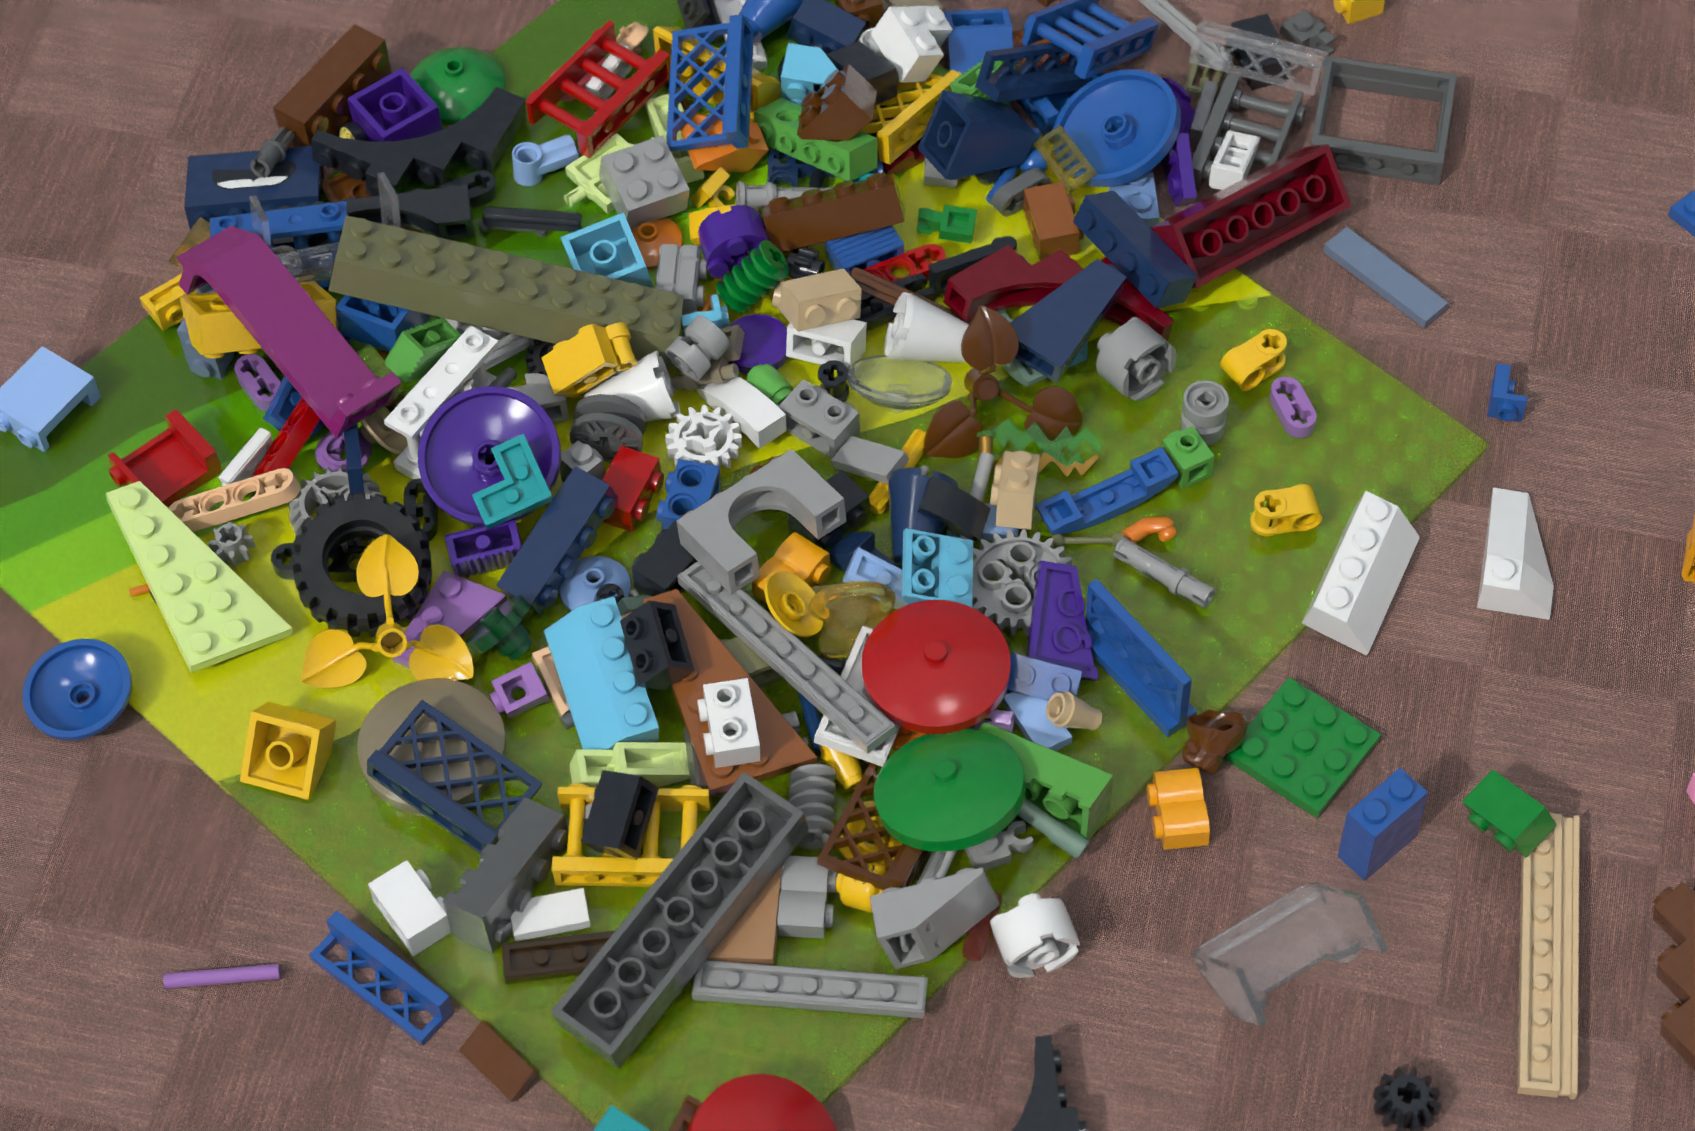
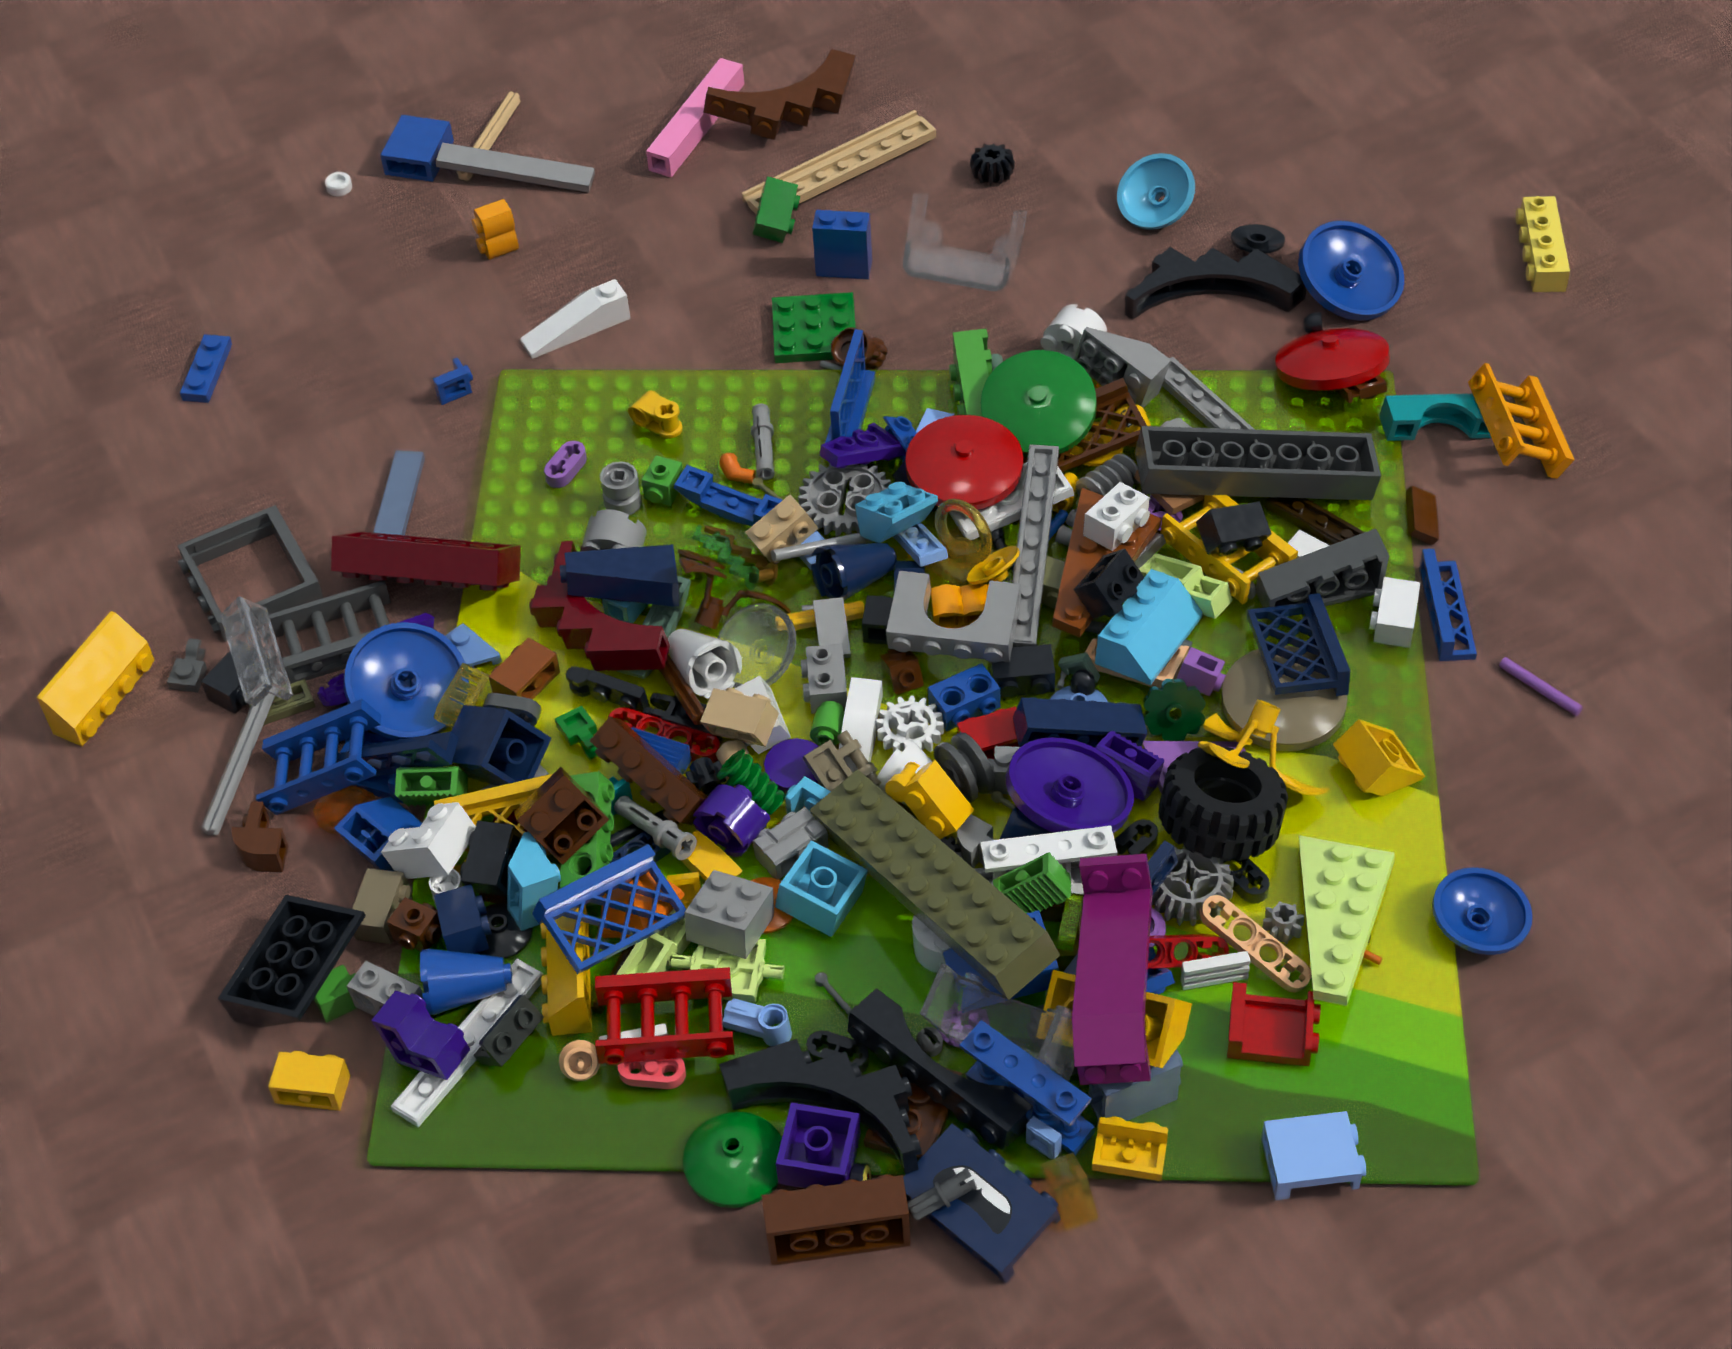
camera: 130 degrees left, 5 degrees down
teal plate [472,434,554,530] -> none
black axle [483,206,582,232] -> none
light grey wheel [665,315,731,382] -> none
black bush [818,360,849,402] -> none
black slope [917,476,991,542] -> none
tan cone [1046,691,1102,731] -> none
dark blue brick [1073,191,1198,308] -> none
light orange brick [1147,768,1210,850] -> none
flat silver tile [1189,80,1218,151] -> none
white slope [1209,130,1260,190] -> none
yellow piece [1220,329,1287,391] -> none
white slope [1302,491,1420,656] -> none

